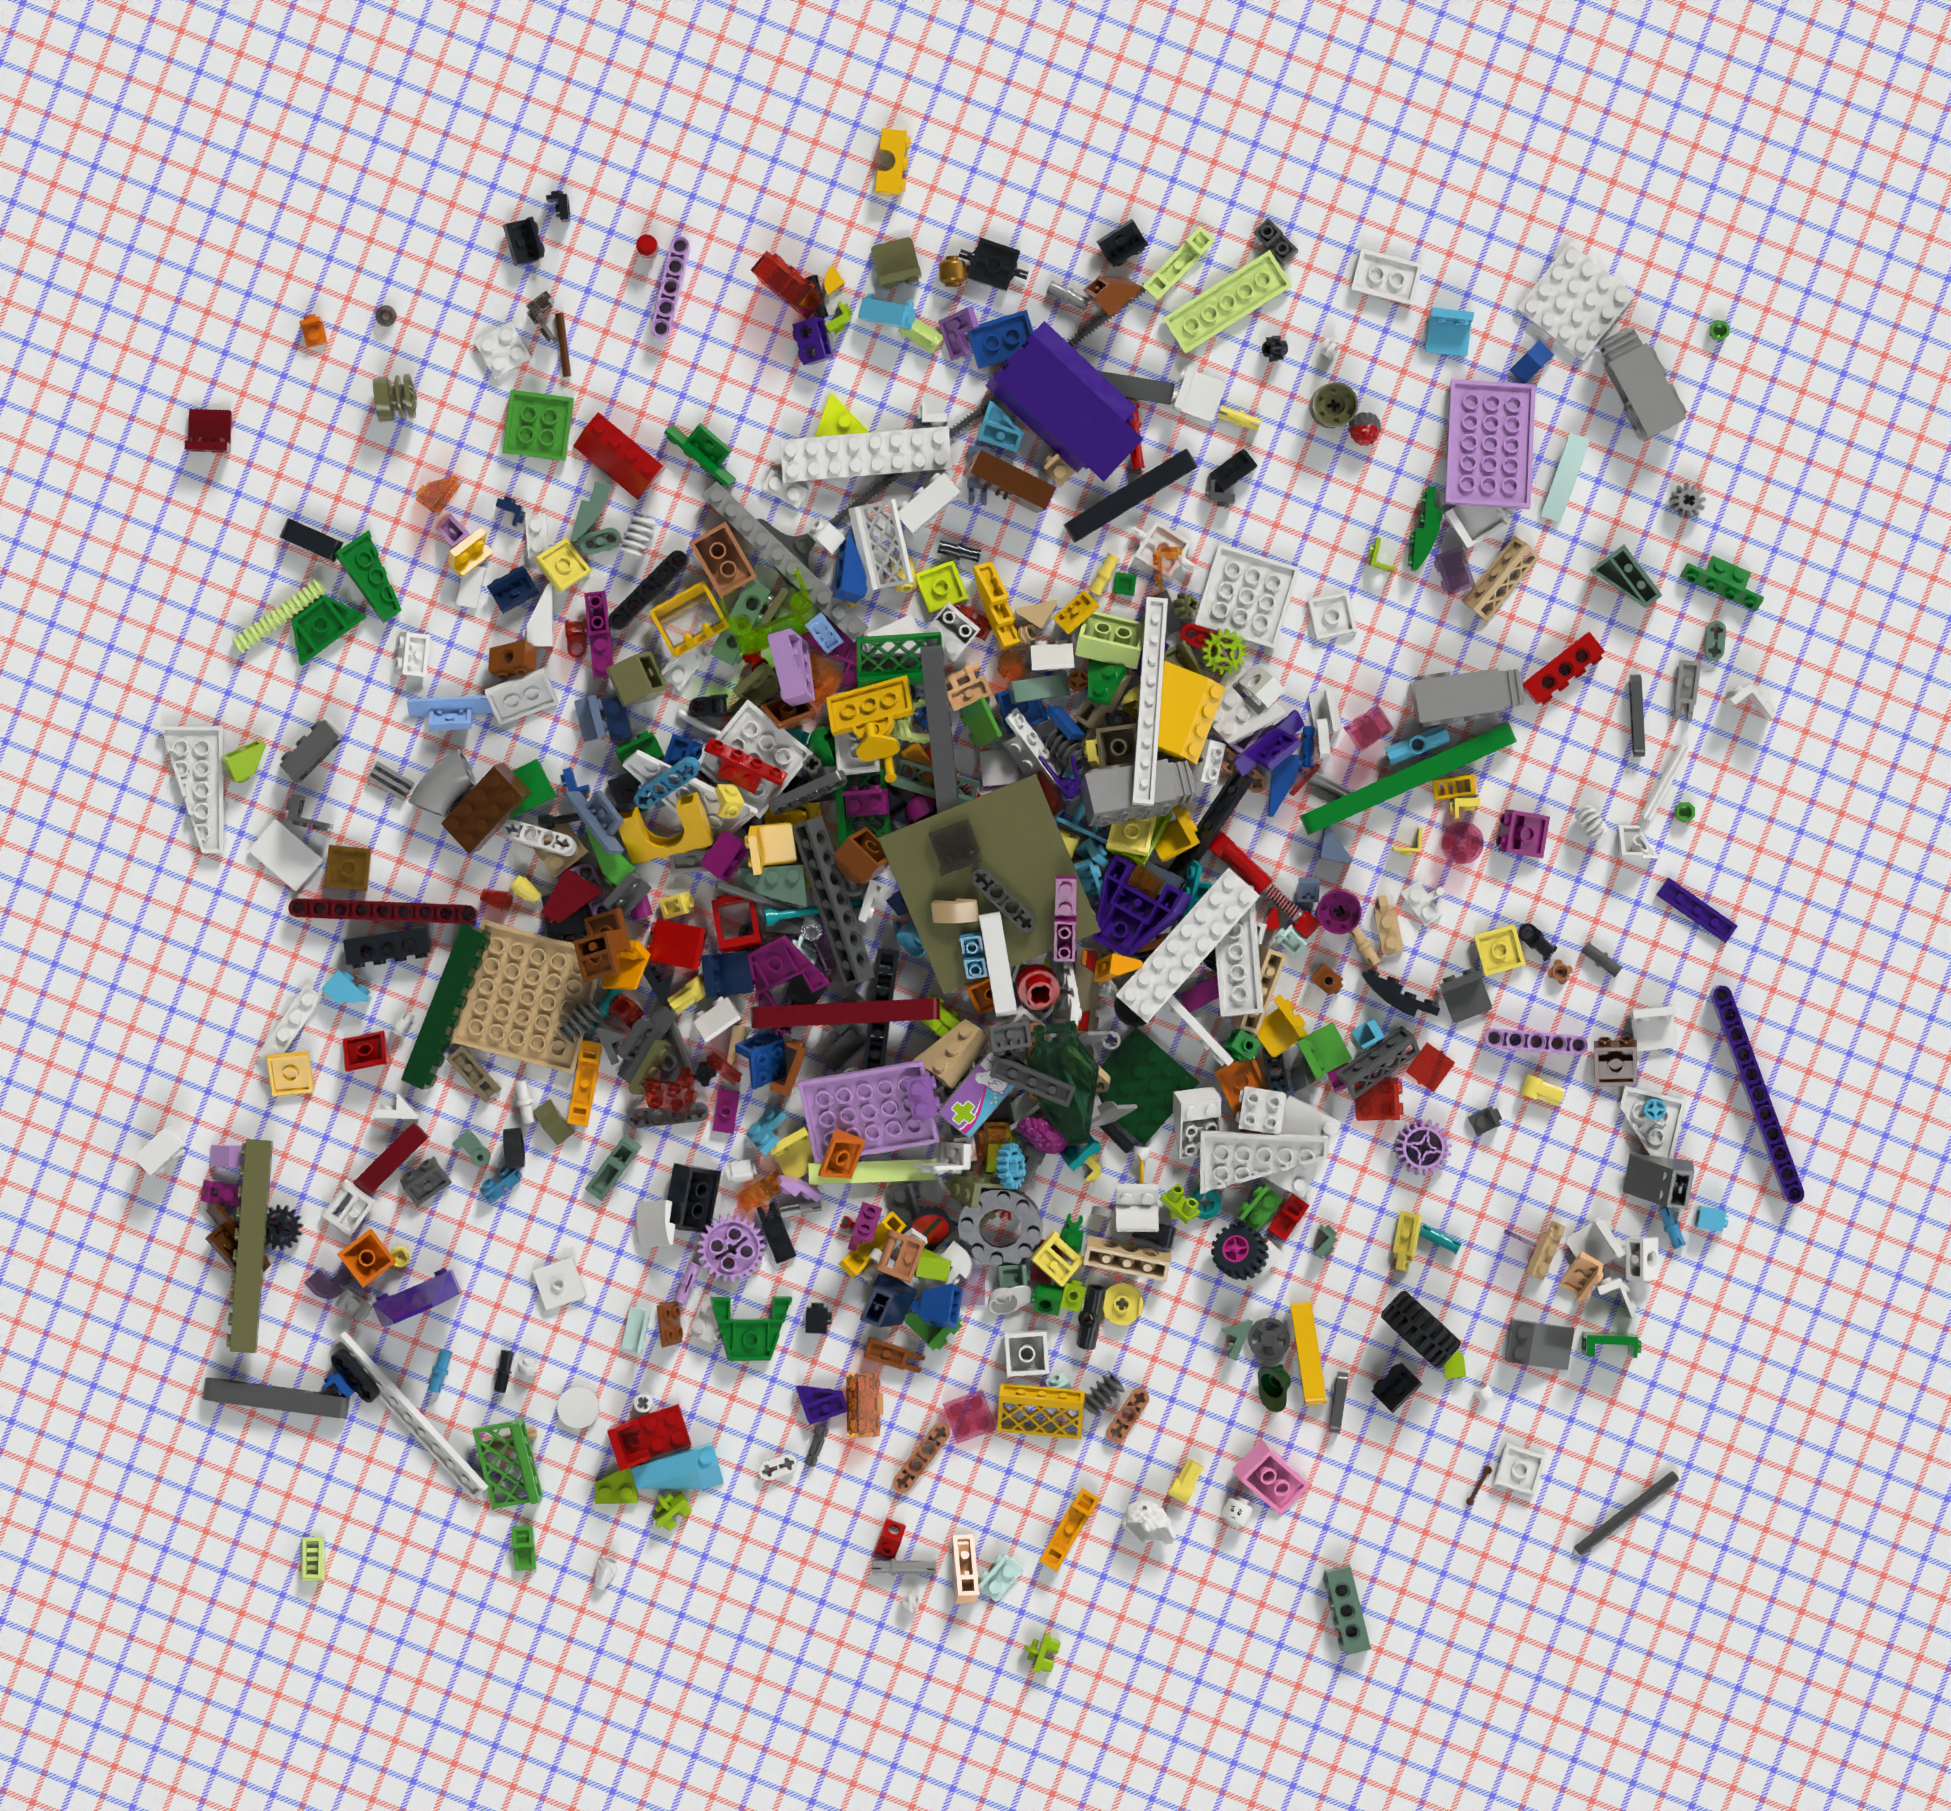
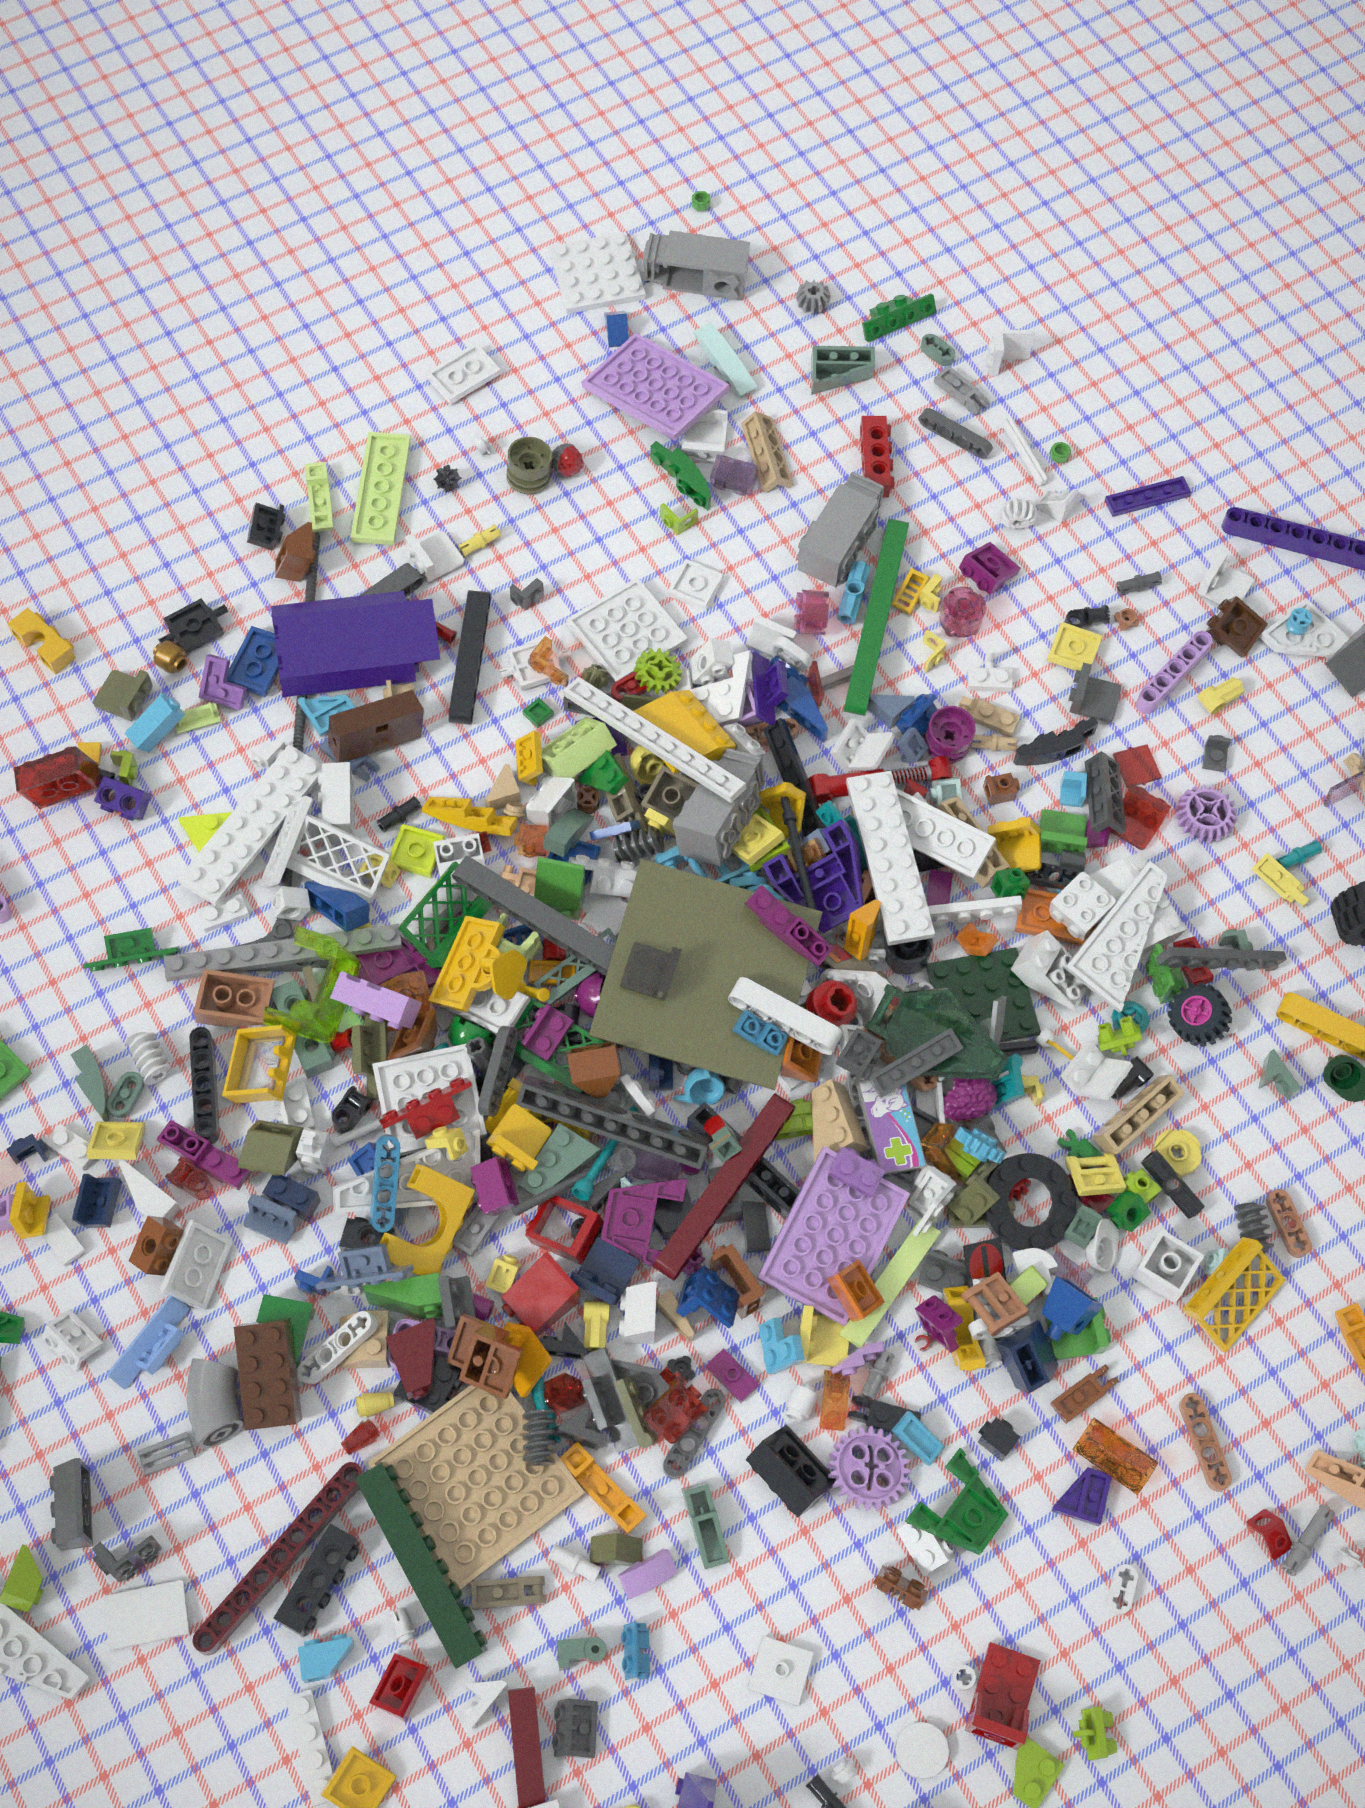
camera: 55 degrees left, 25 degrees down
pearl gold plate [325,845,372,891] -> none
black tyre [503,1128,525,1168] -> none
black piece [538,803,635,830] -> none
red slope [573,412,665,500] -> none
green bracket [614,730,665,773] -> none
light aqua panel [621,1306,651,1354] -> none
medium azure wedge [630,1443,724,1490] -> none
white slope [637,1200,676,1247] -> none
lavender pin [674,1260,702,1304] -> none
clear red piece [706,1052,742,1085] -> none
light blue plate [805,612,844,654] -> none
dark grey axle [805,1425,829,1467] -> none
tan slope [931,898,979,923] -> none
clear pink plate [943,1389,997,1444] -> none
dark grey beam [971,867,1036,933] -> none
dark purple plant [1038,753,1081,799] -> none
light grey pin [1046,280,1090,311] -> none
light yellow pin [1089,553,1120,596] -> none
light grey tile [1091,1206,1113,1218] -> none
black hinge [1209,449,1258,492] -> none
dark grey piece [1248,1317,1290,1360] -> none
dark grey slope [1253,218,1299,266] -> none
medium azure bracket [1425,307,1474,357] -> none
none -> white tile [260,795,313,888]
none -> white hinge [296,1127,333,1175]
none -> lavender slope [618,1548,678,1599]
none -> sand green leg [704,1115,742,1163]
none -> black bar [780,796,817,910]
none -> white bracket [830,719,895,771]
none -> medium azure tile [891,1411,945,1466]
none -> blue bracket [895,694,938,737]
none -> orange bracket [956,923,999,956]
none -> dark grey plate [1156,947,1287,971]

